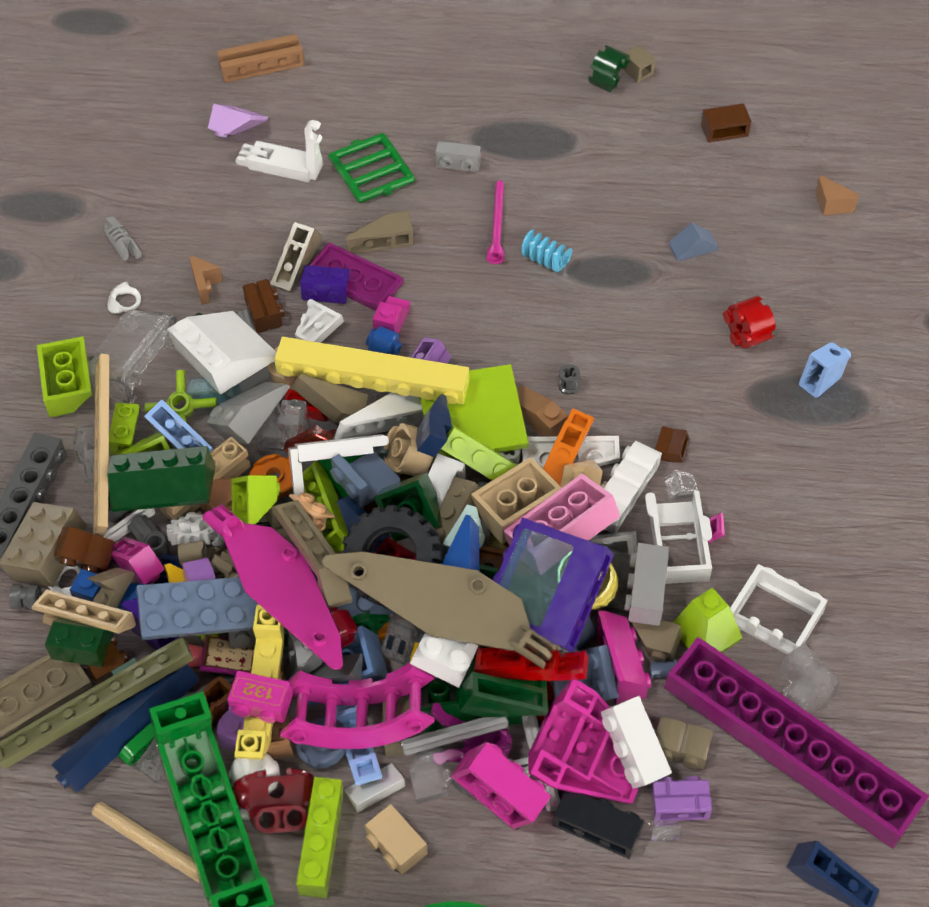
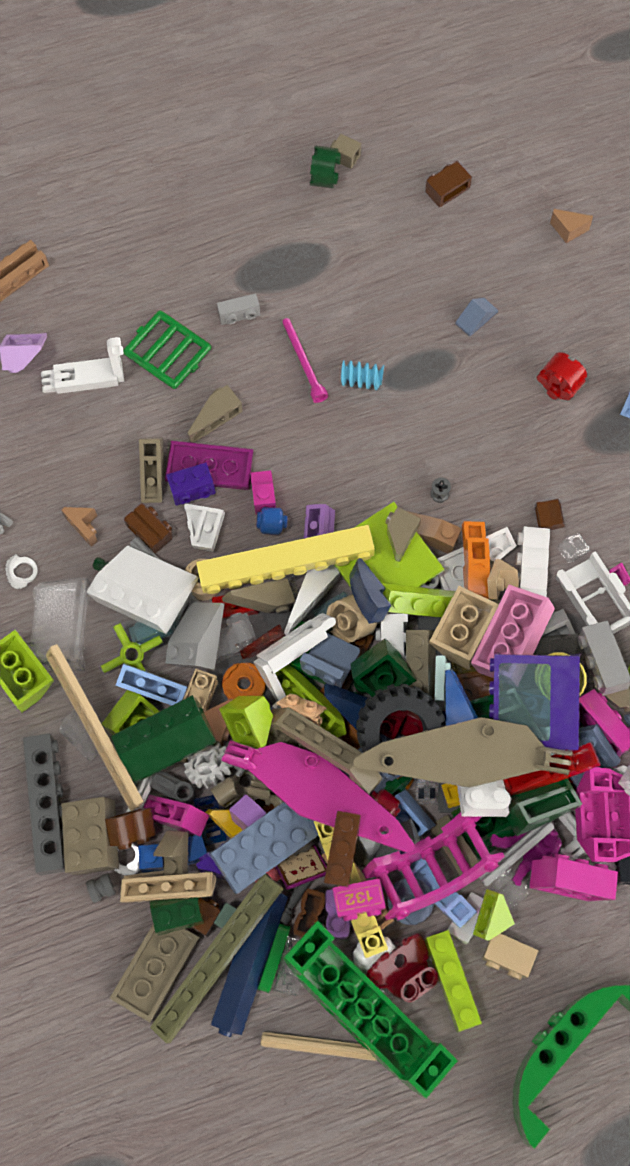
camera: 25 degrees left, 15 degrees up
lime bracket [109,402,140,456] -> none
none -> reddish brown plate [324,811,361,888]
none -> dark tan slope [385,507,421,562]
none -> lime slope [473,889,515,941]

